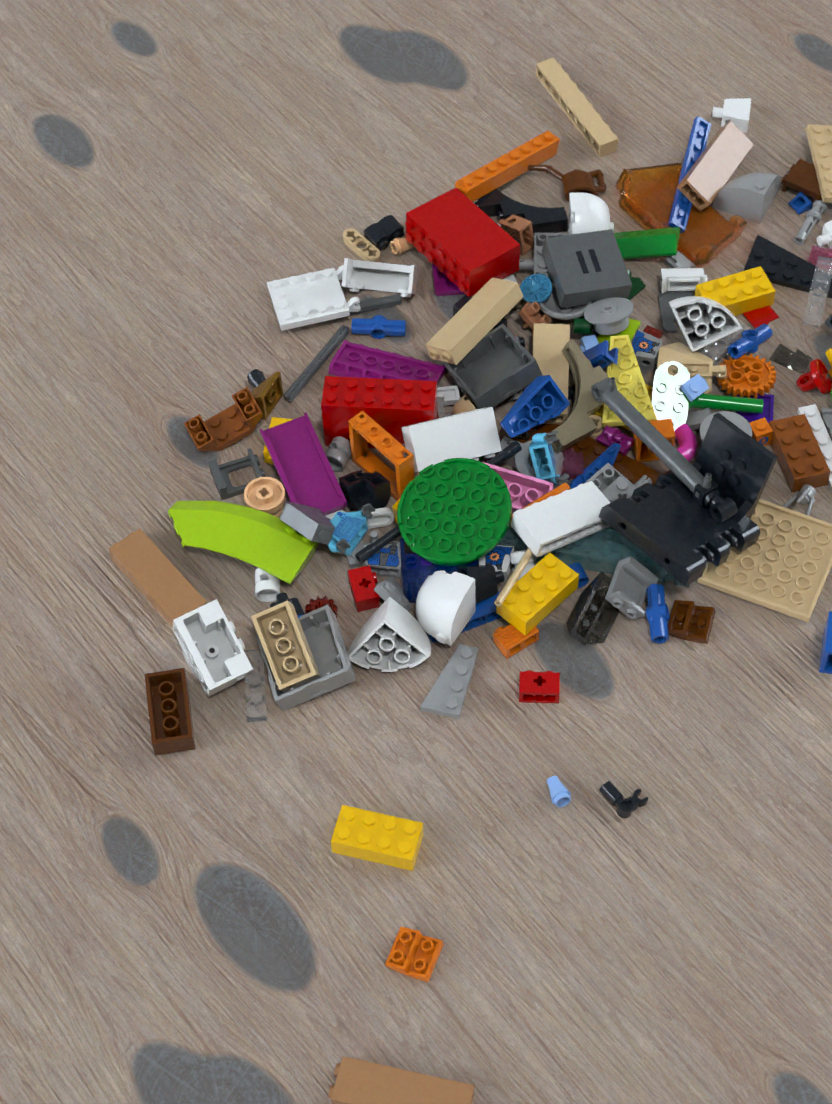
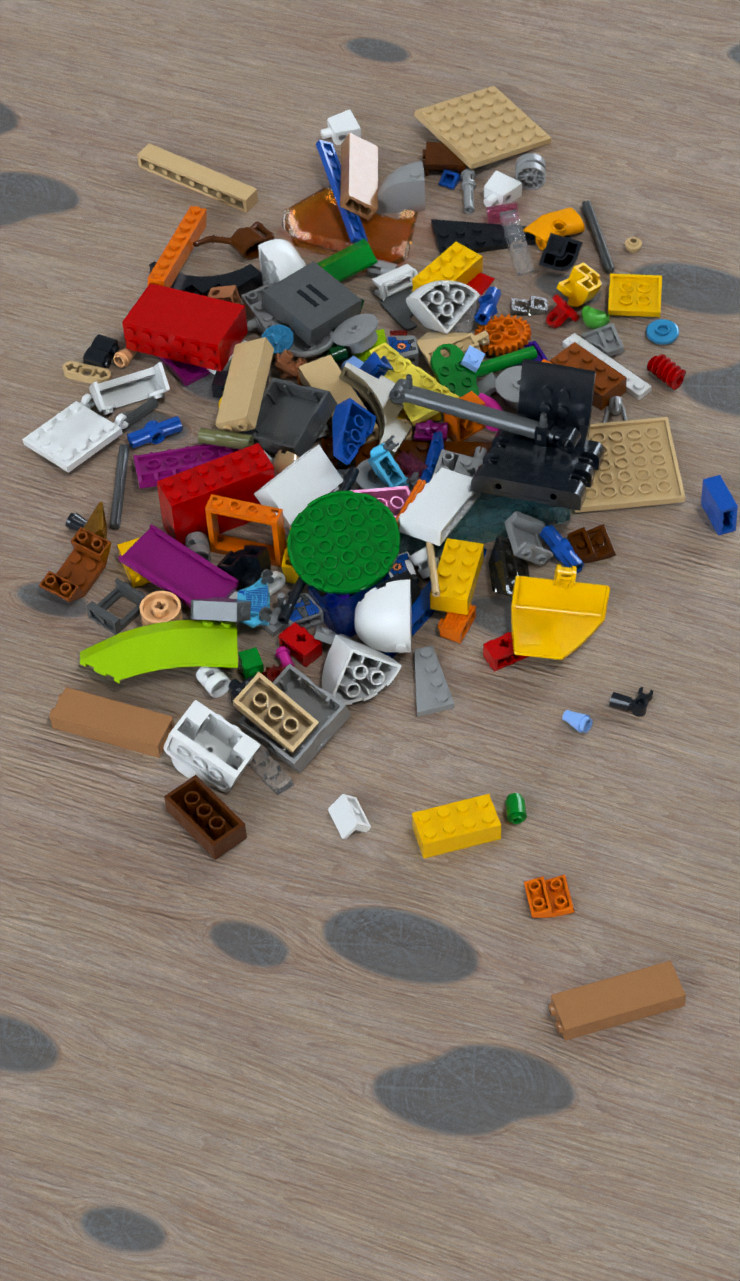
camera: 30 degrees left, 5 degrees down
none -> olive axle [198,428,254,449]
none -> green brick [238,647,265,680]
none -> dark pink pin [275,646,295,670]
none -> white panel [328,794,371,839]
none -> green brick [505,793,527,824]
none -> yellow panel [511,564,610,660]

